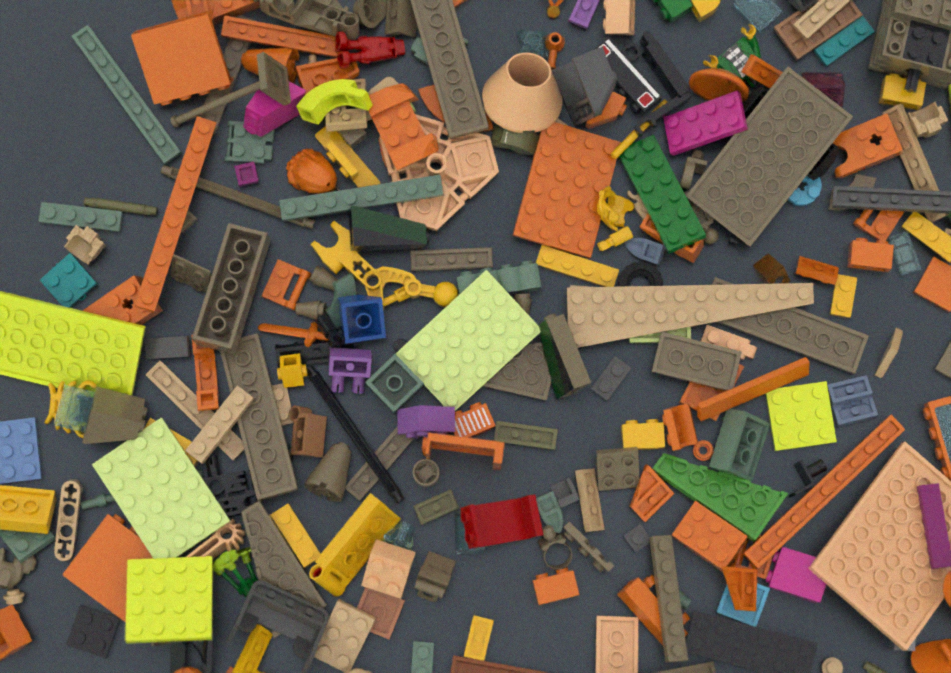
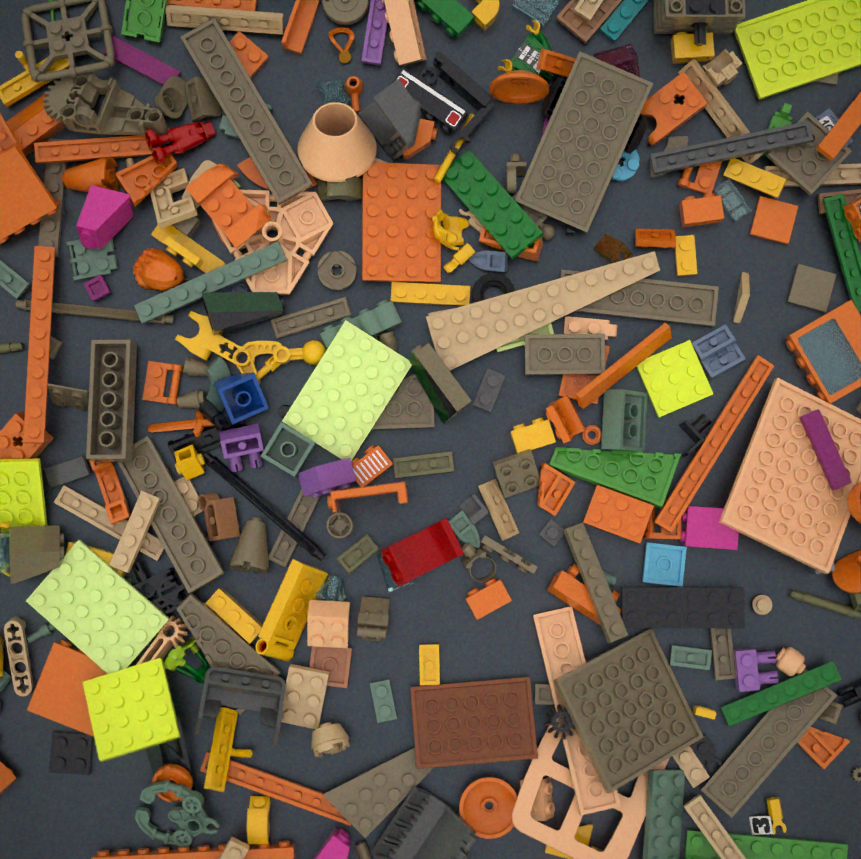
camera: 10 degrees left, 5 degrees up
dark tan tile [170,52,291,128] -> none
neon yellow arch [296,79,373,125] -> none
dark pink plate [663,90,748,156] -> none
orange wing [722,567,757,611] -> none
none -> dark tan plate [318,251,357,291]

